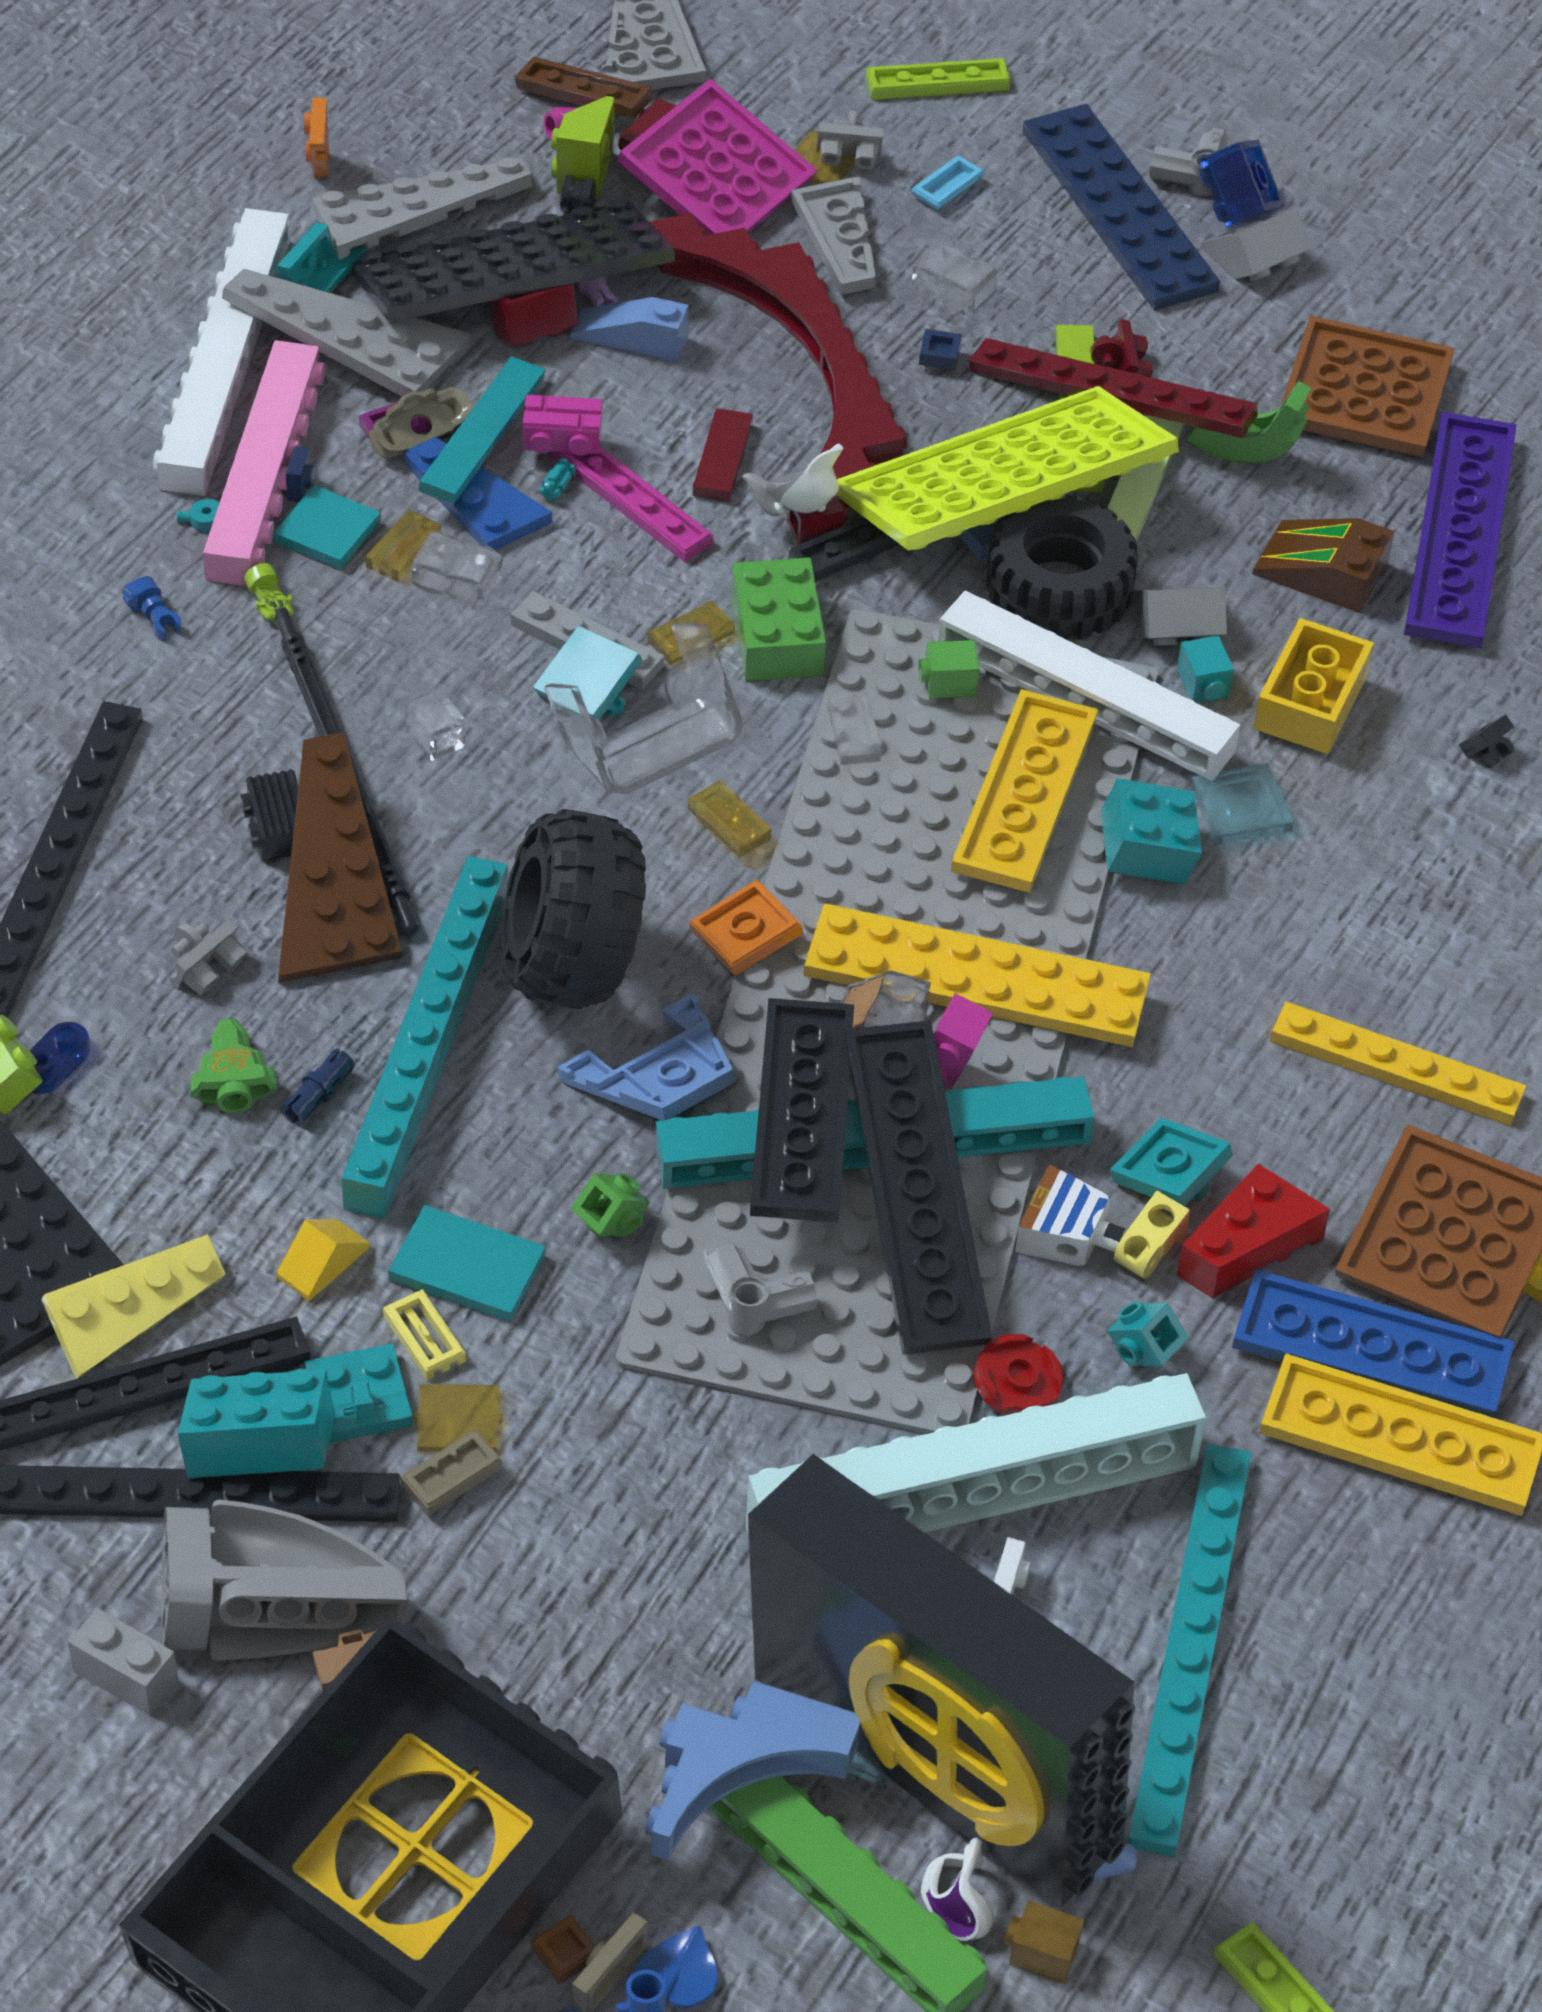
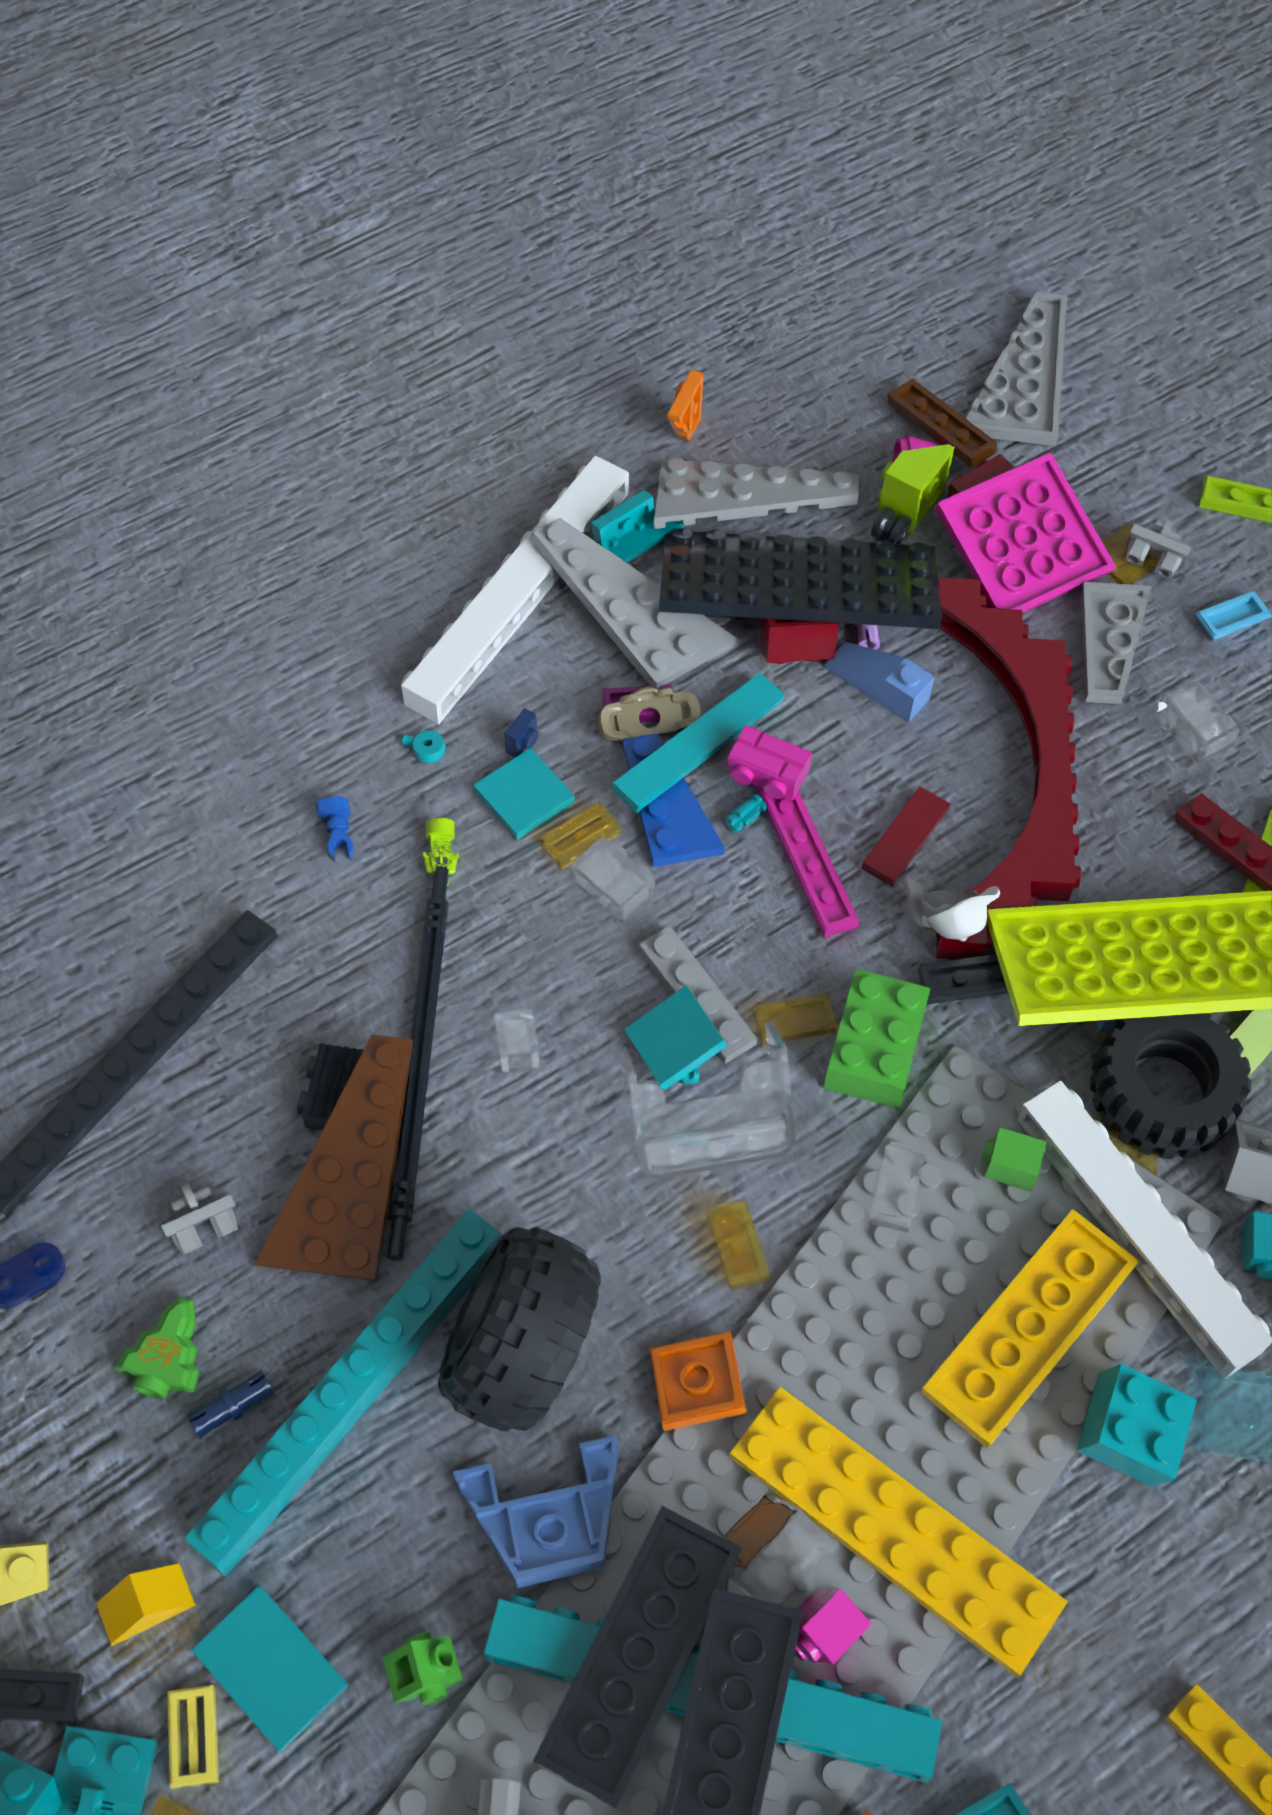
camera: 25 degrees right, 10 degrees up
bright pink brick [203,340,326,586] -> none
dark blue plate [919,329,962,370] -> none

